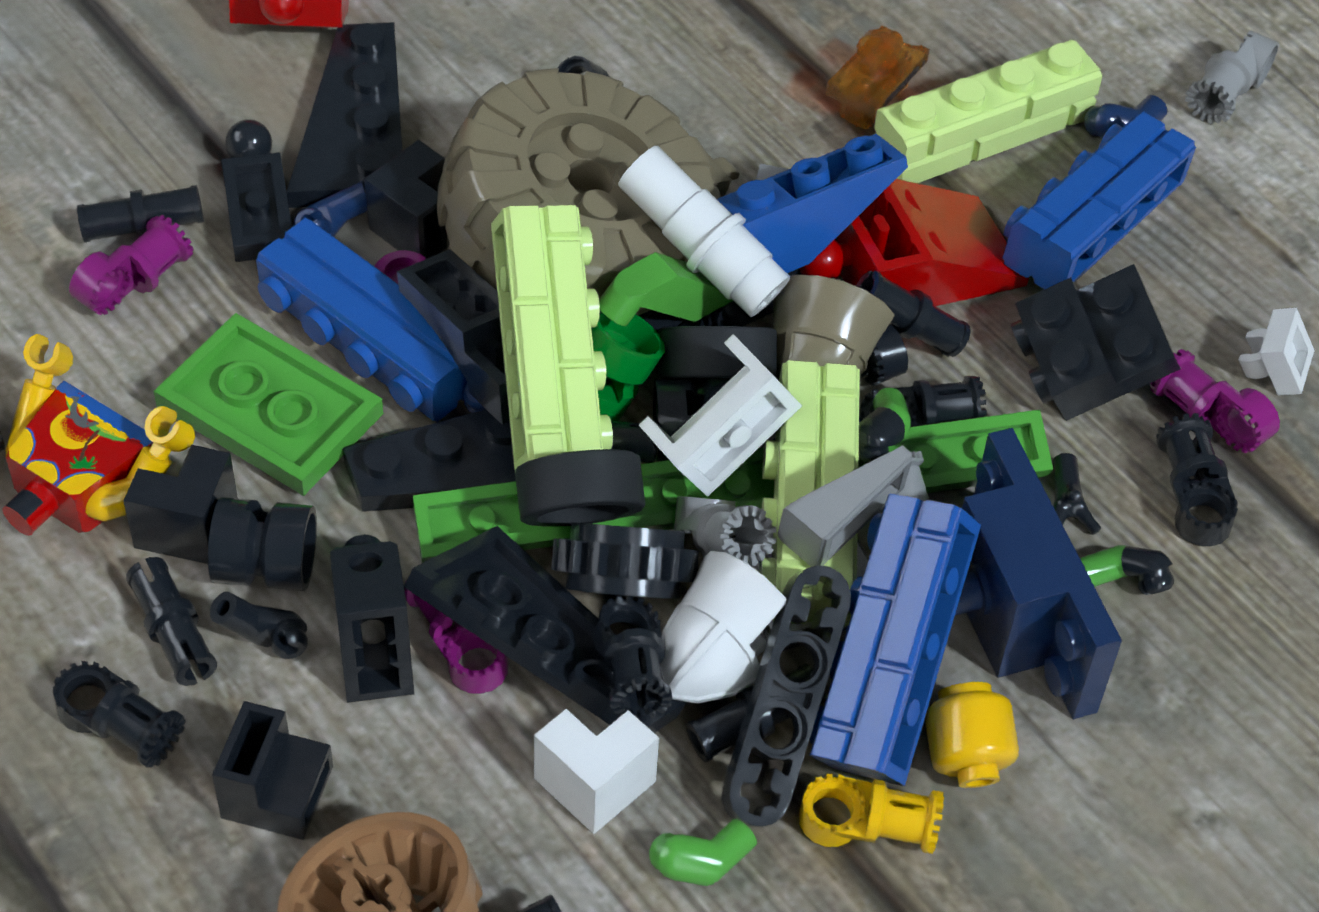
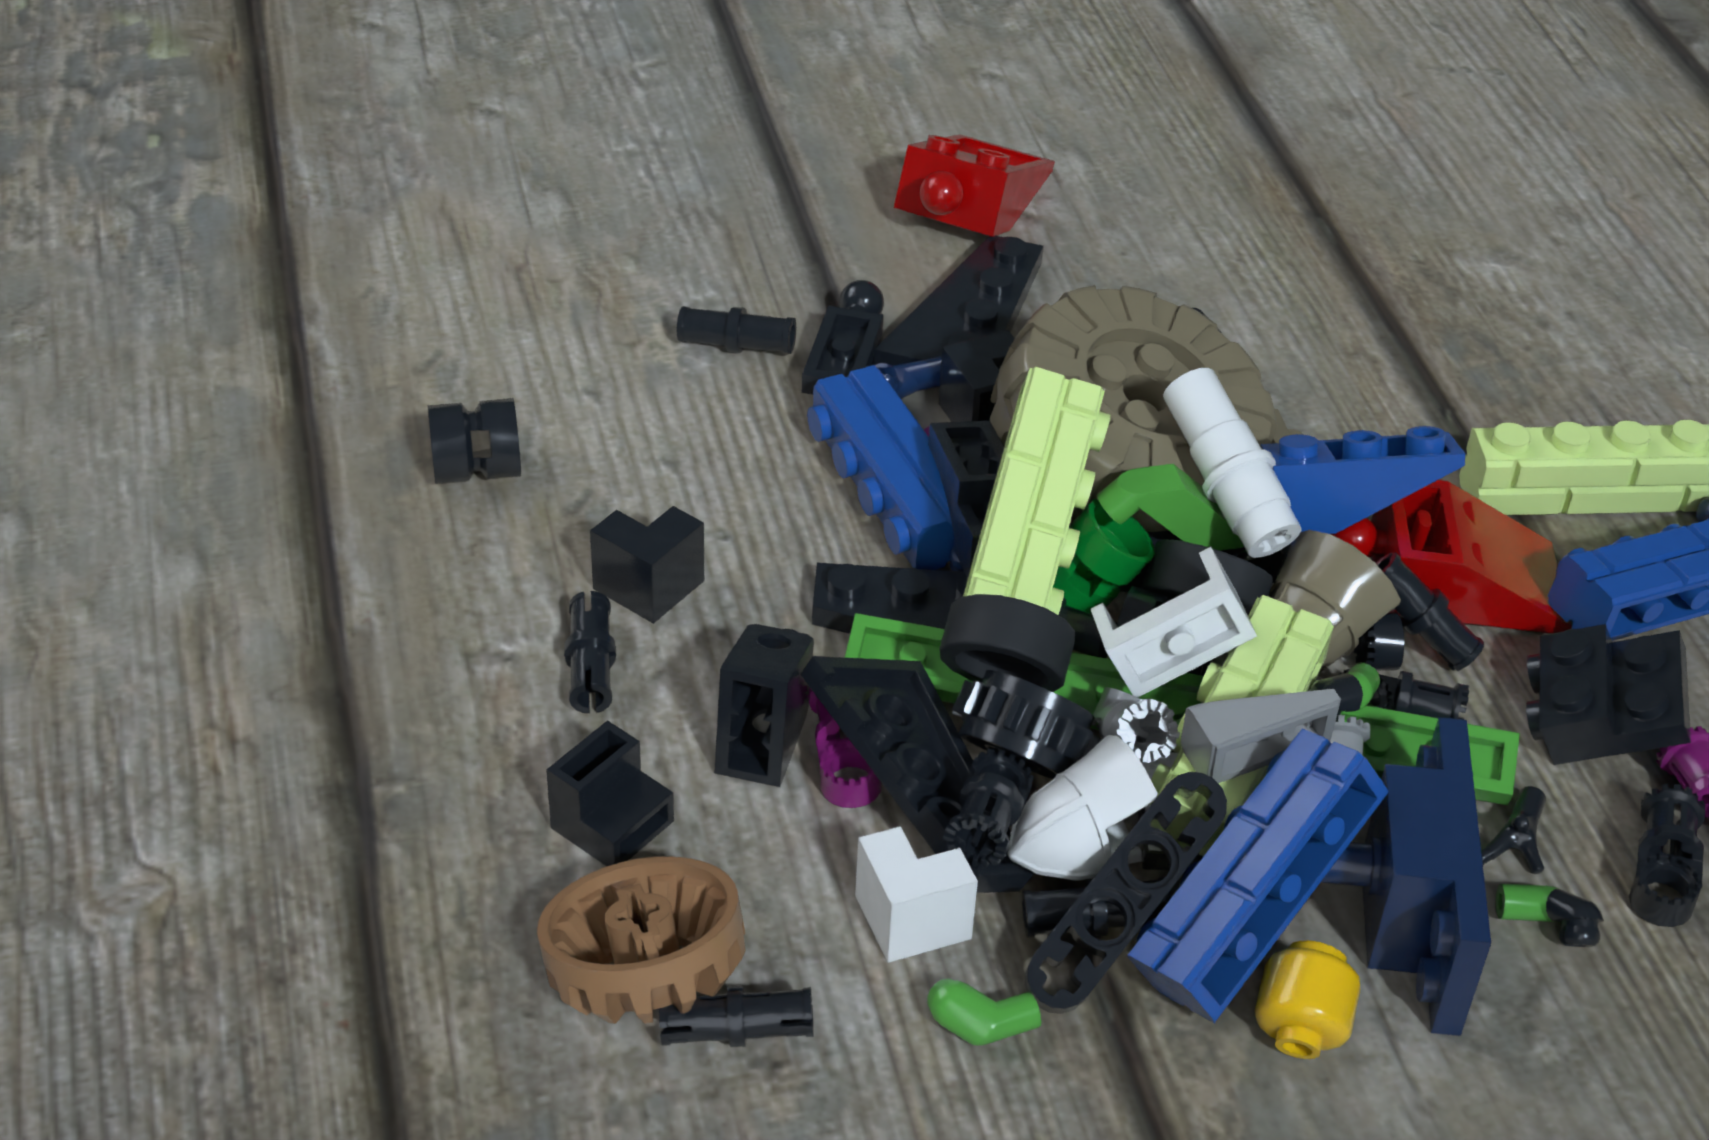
camera: 25 degrees right, 10 degrees down
torso [2,334,195,536] -> none
black connector [53,661,186,768] -> none
magenta connector [69,215,194,316] -> none
bright green plate [154,313,383,496] -> none
black wheel [208,497,317,591] -> none
black arm [210,592,308,659] -> none
yellow connector [799,774,944,854] -> none
clear orange hips [826,25,930,129] -> none

